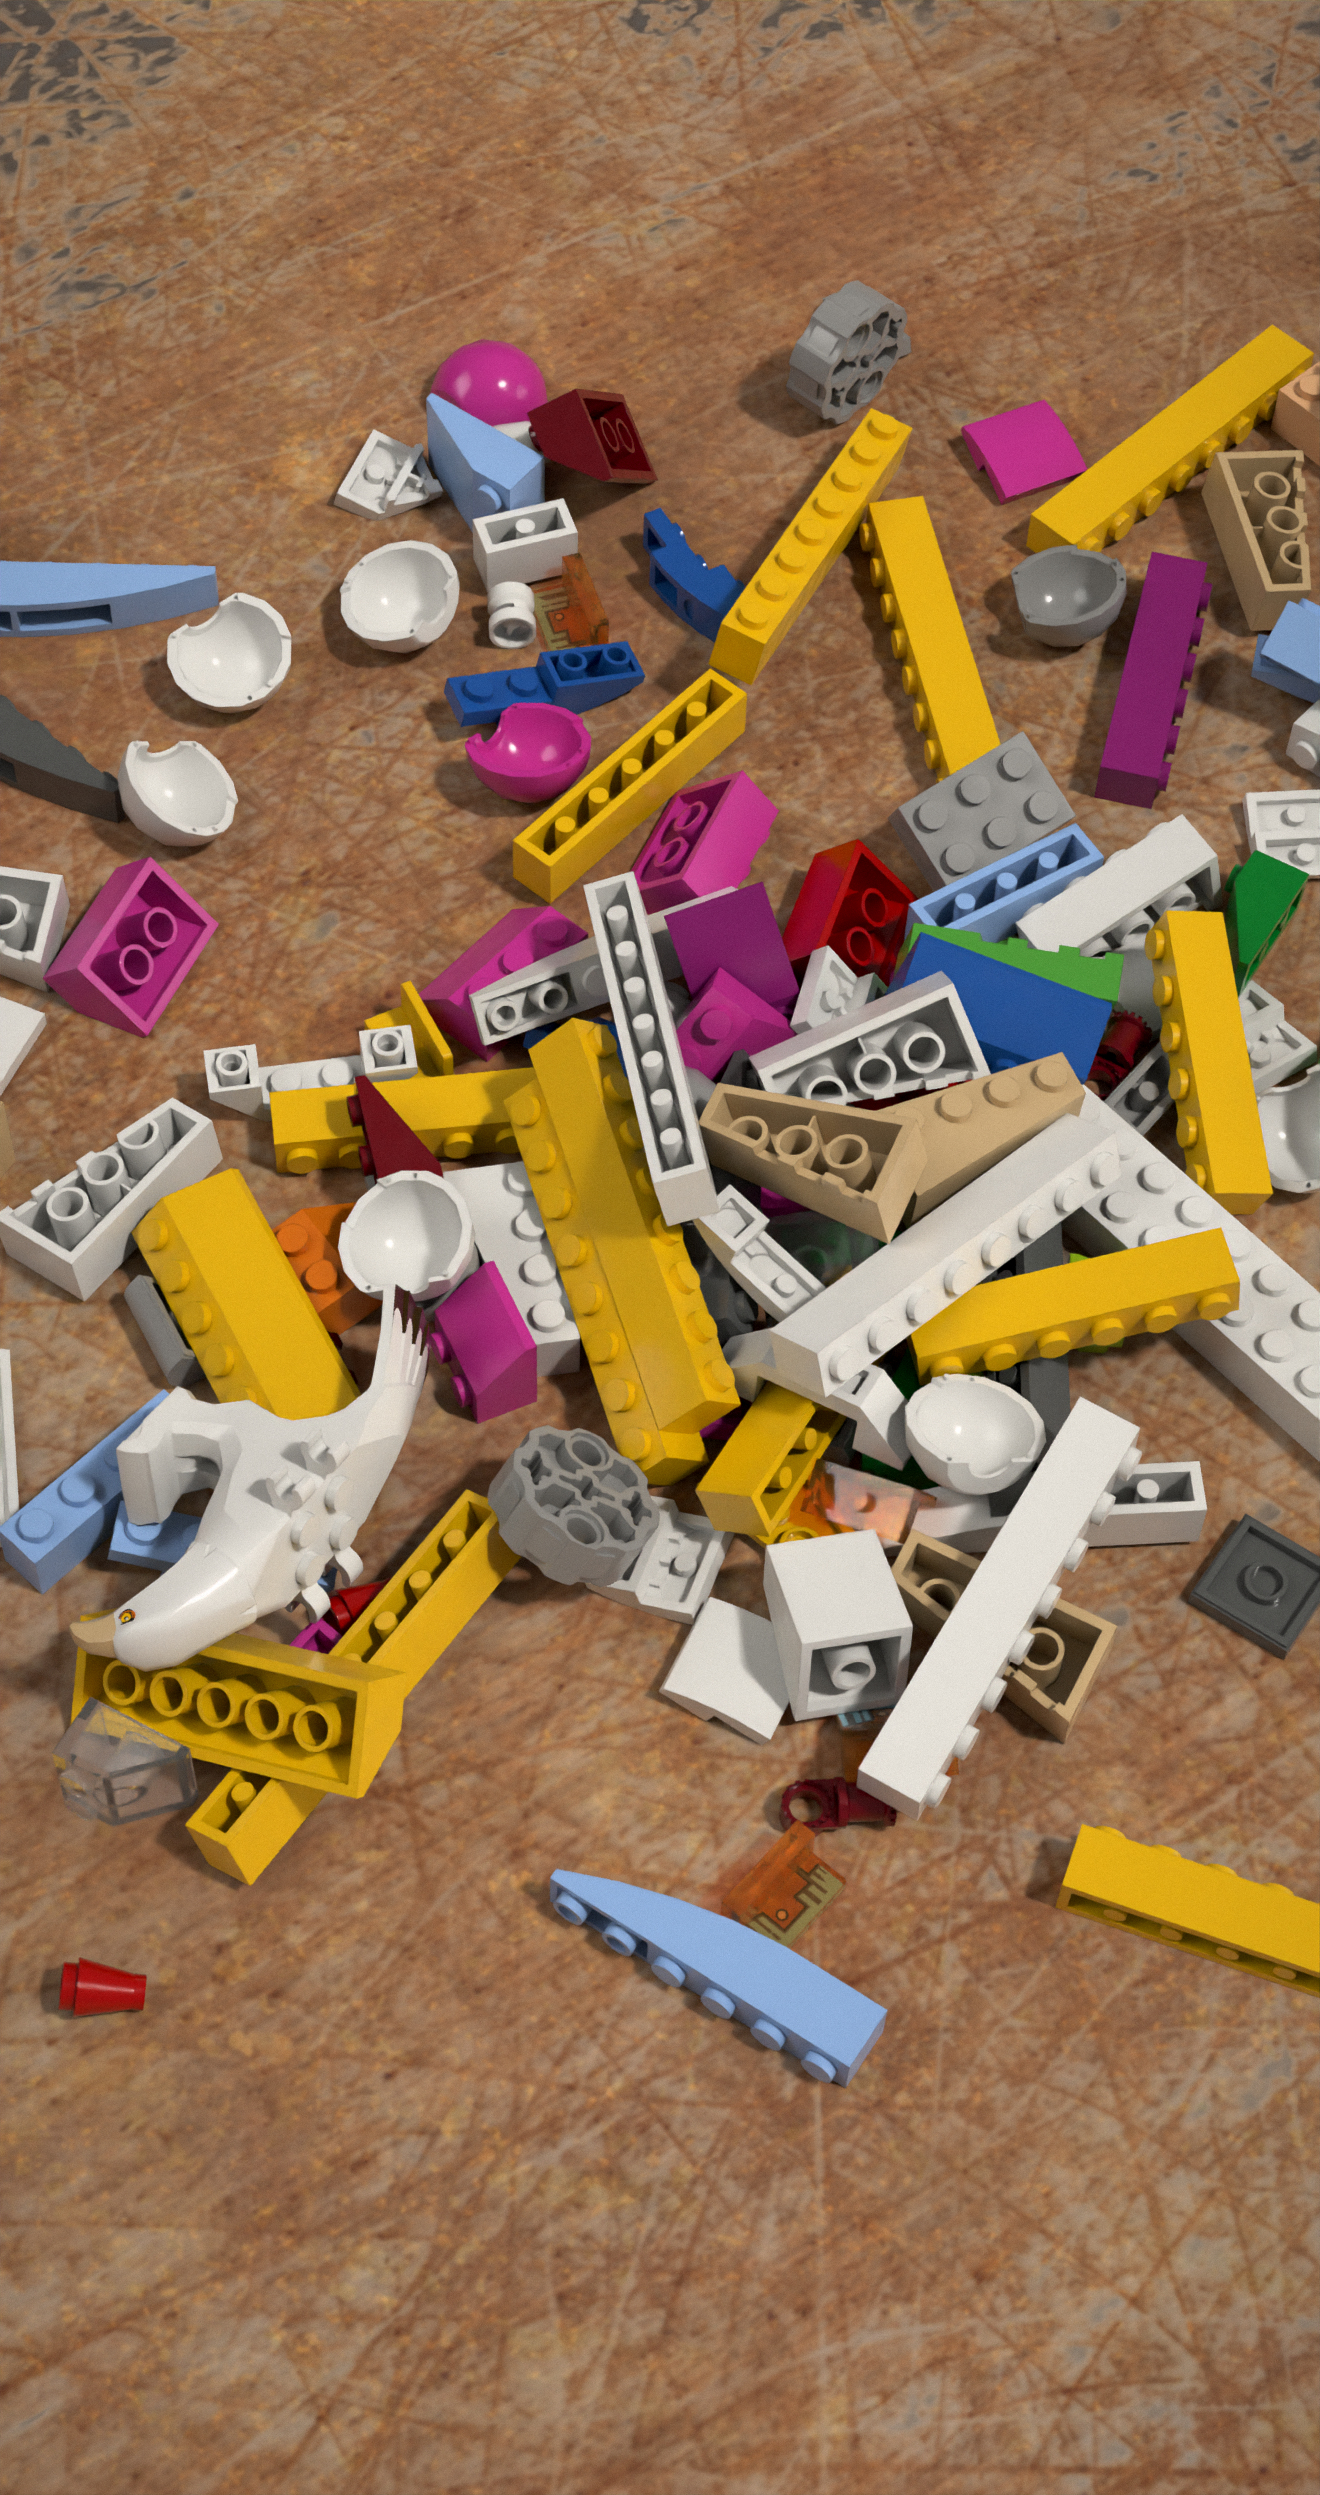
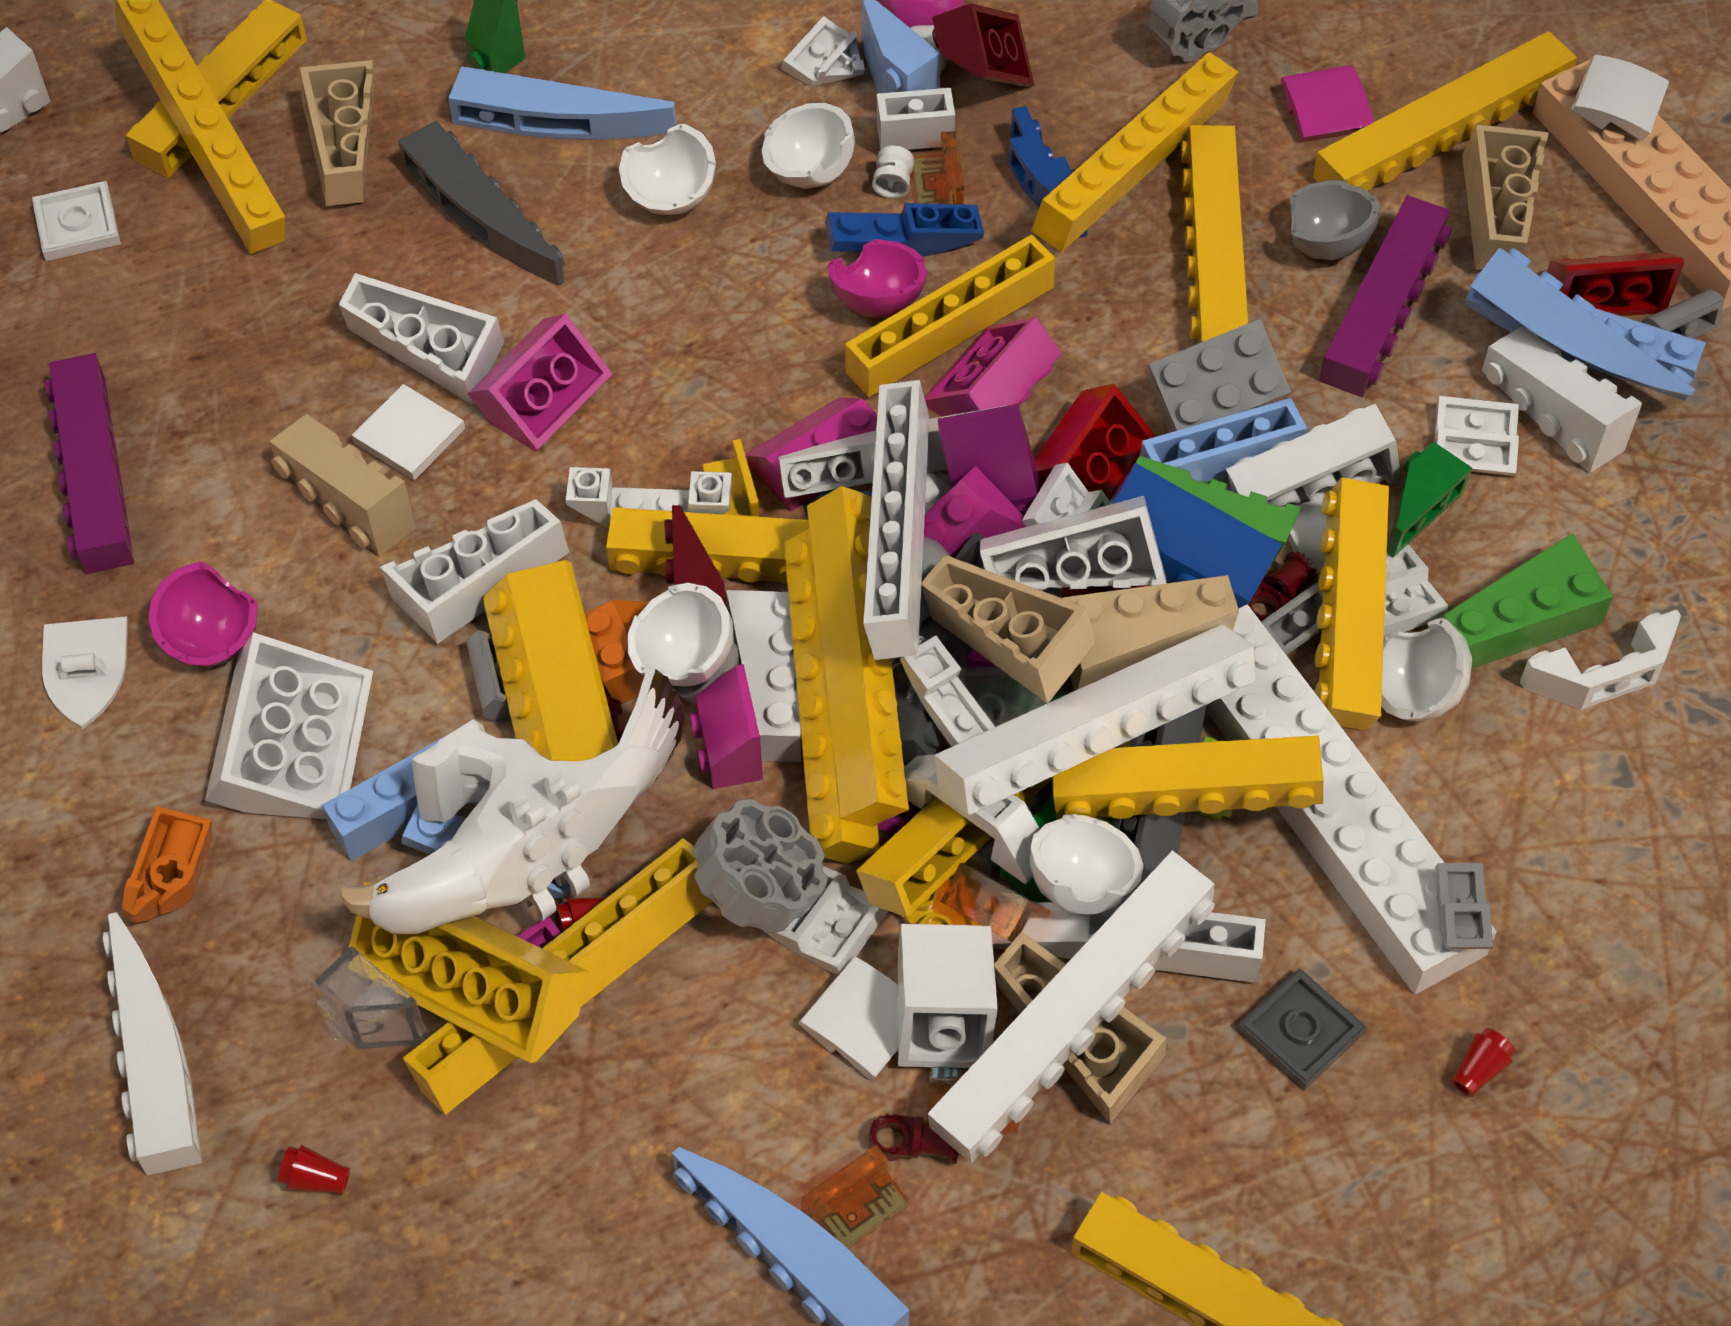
camera: 15 degrees right, 0 degrees up
white cylinder [118,741,239,846] -> none

